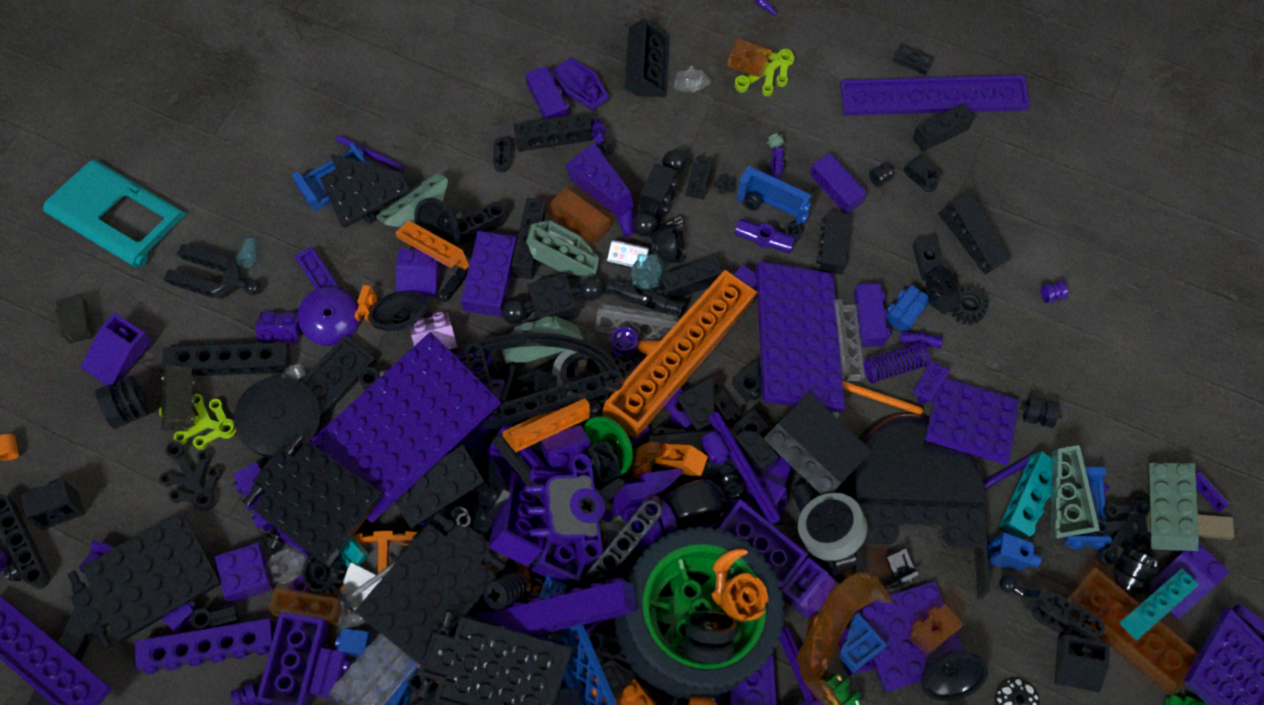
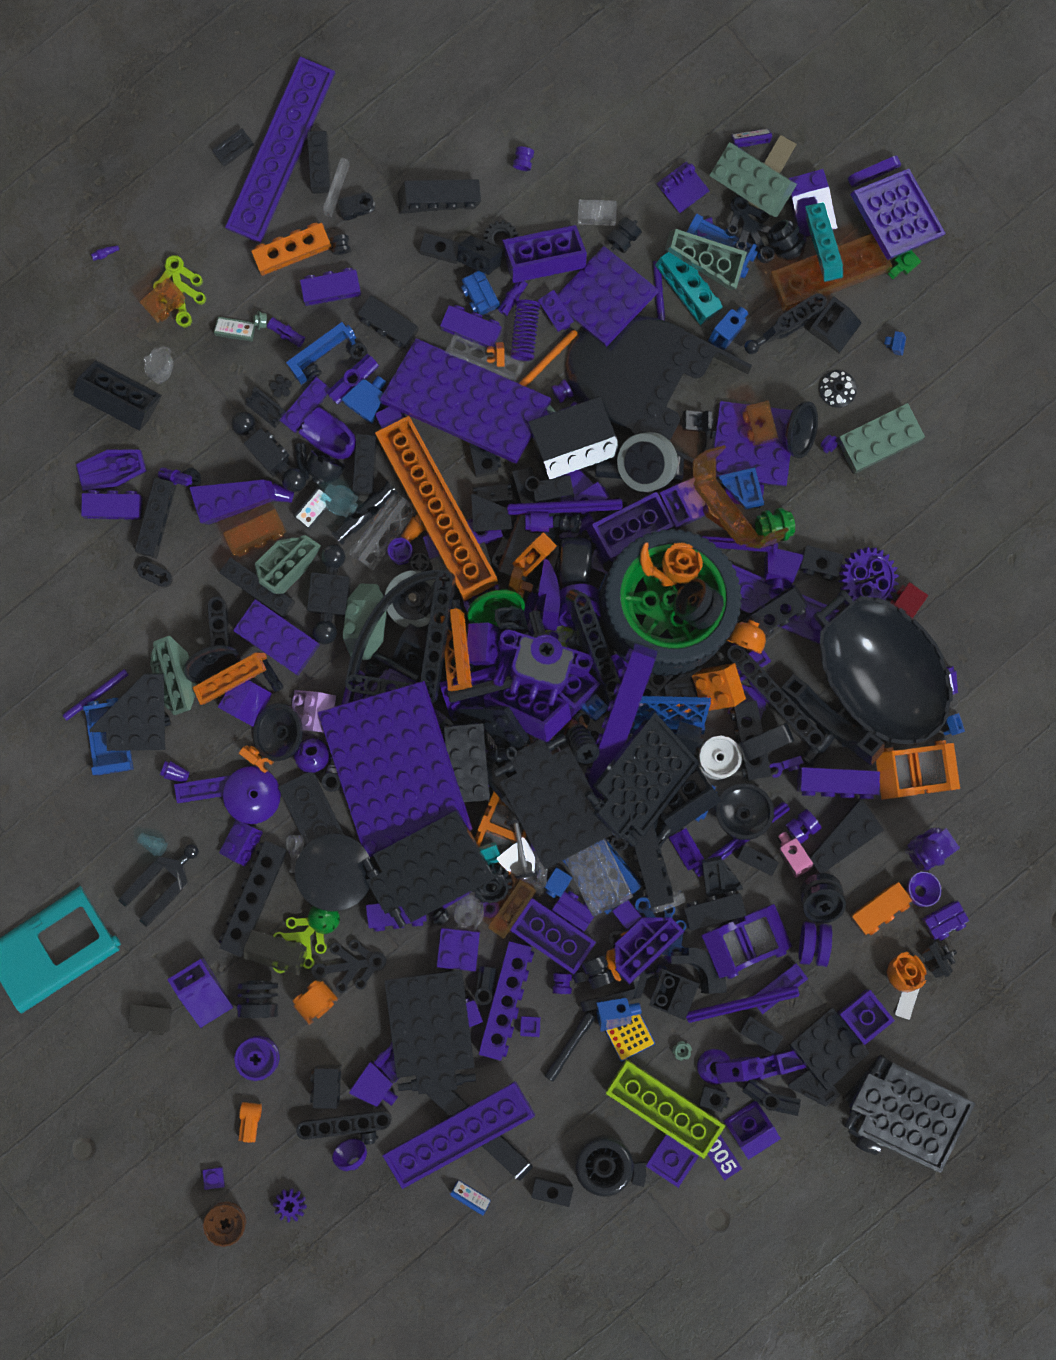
camera: 60 degrees left, 20 degrees up
none -> dark purple cone [160,761,190,783]
none -> slope [214,317,255,342]
none -> dark purple wheel [234,1036,280,1081]
none -> orange brick [252,222,332,276]
none -> dark purple plate [280,377,330,433]
none -> orange brick [293,981,338,1025]
none -> dark purple piece [294,738,329,773]
none -> dark purple hair [299,407,356,459]
none -> green helmet [308,906,340,934]
none -> clear tile [323,158,350,217]
none -> blue torso [342,376,387,424]
none -> dark purple torso [349,1060,398,1106]
none -> orange tile [487,342,505,367]
none -> dark purple slope [503,225,587,283]
none -> dark purple plate [520,1016,541,1037]
none -> dark purple wheel [551,379,573,403]
none -> clear brick [578,200,617,225]
none -> dark purple hinge [657,161,710,214]

